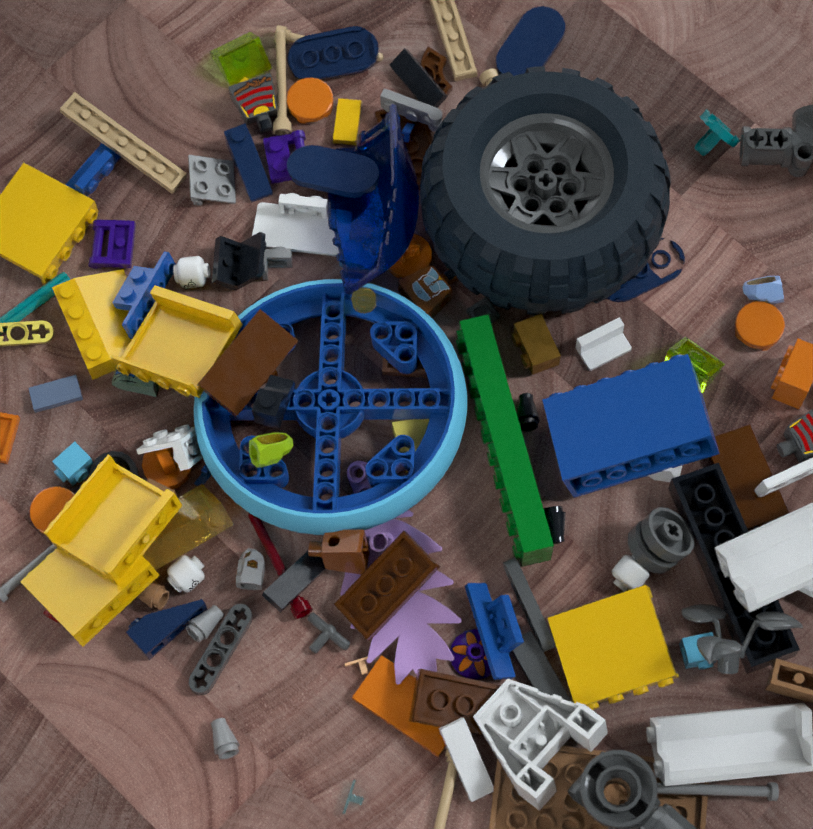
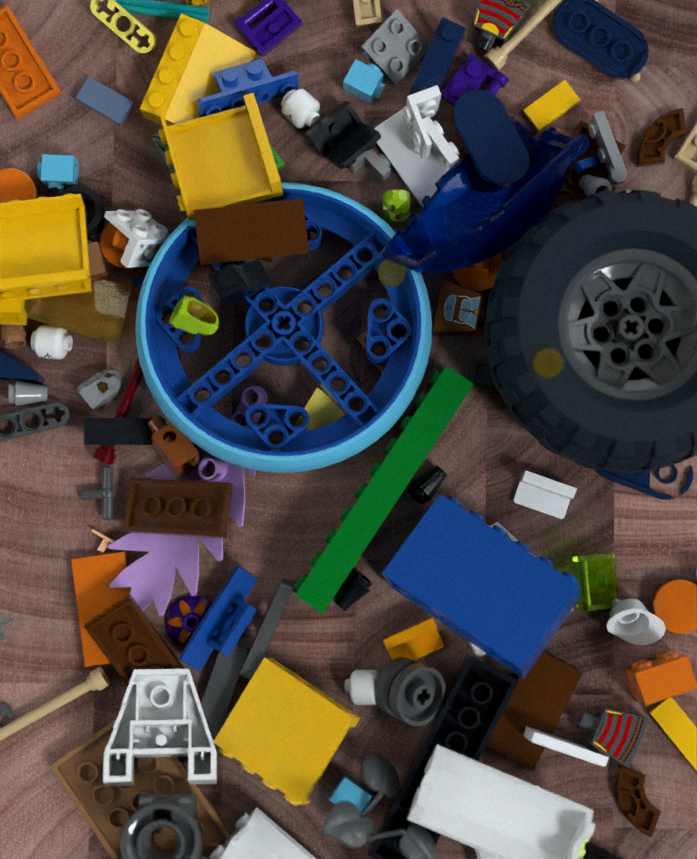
camera: 45 degrees right, 15 degrees up
orange tile [287,78,333,124] -> none
black tile [389,48,448,108] -> none
white tile [439,717,494,802] -> none
pearl gold brick [511,314,561,375] -> none
none -> medium azure brick [343,59,385,104]
none -> lime rock [382,190,410,225]
none -> light orange panel [382,617,444,660]
none -> white bracket [402,85,441,160]
none -> clear yellow tile [533,348,563,379]
none -> light grey cone [579,174,612,197]
none -> white piece [606,598,666,645]

